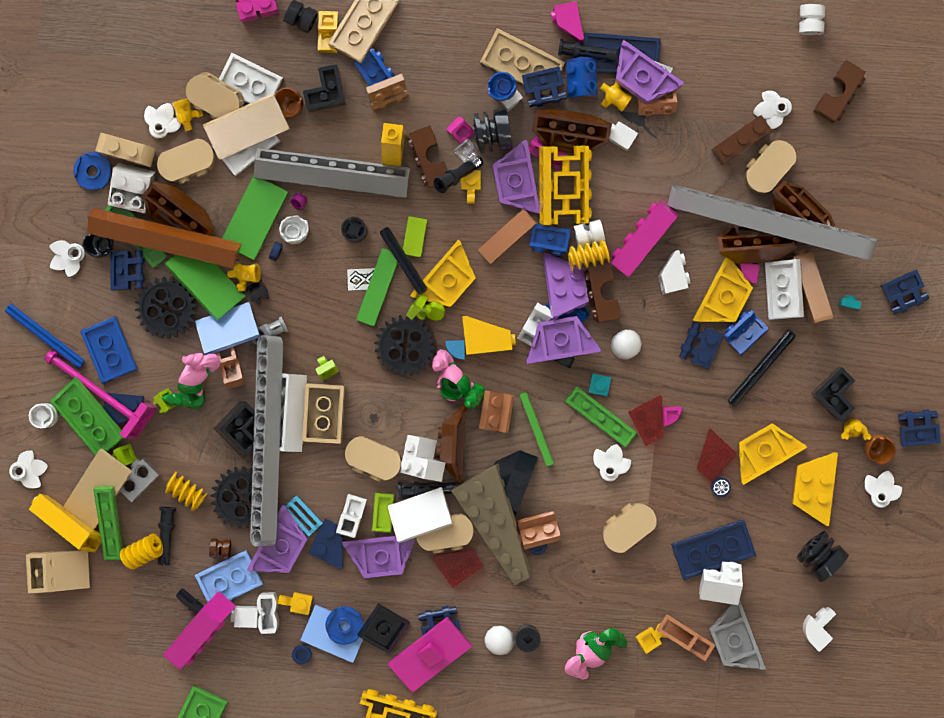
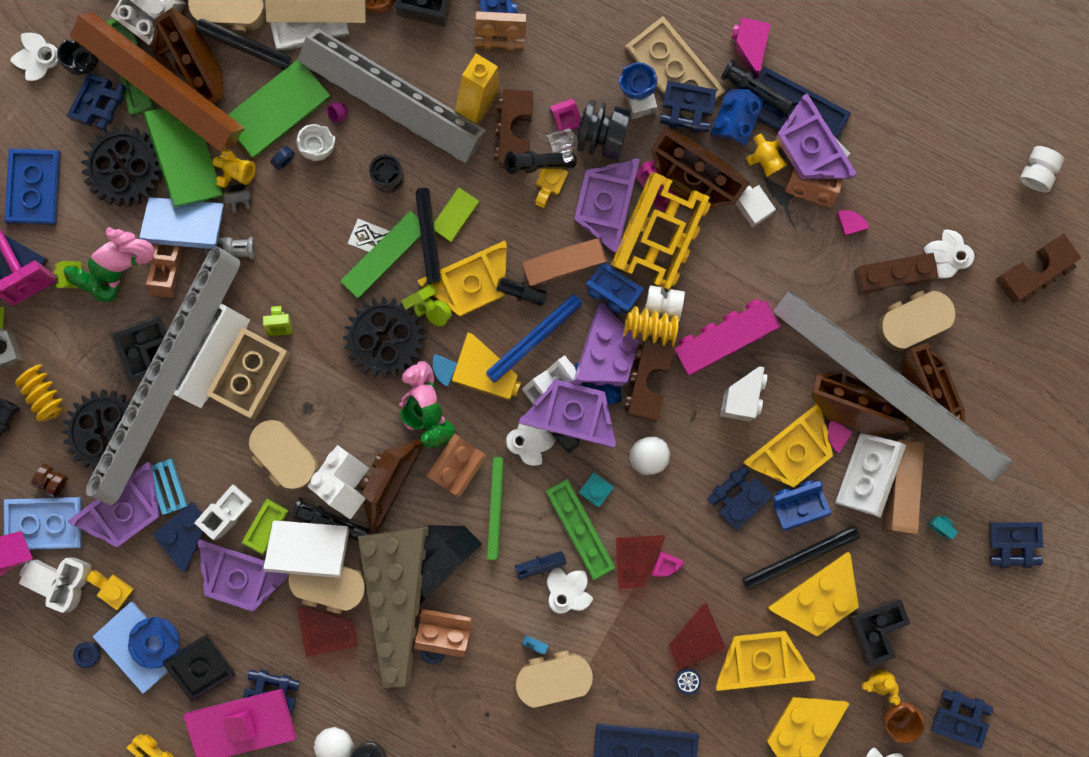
camera: 25 degrees right, 5 degrees down
none -> black axle [196,18,292,70]
none -> blue axle [486,295,582,383]
none -> black axle [496,277,547,306]
none -> white plate [506,424,556,466]
none -> dark blue axle [515,551,566,581]
none -> dark azure tile [522,635,549,655]
none -> yellow wing [767,552,859,636]
none -> dark pink tile [837,210,869,236]

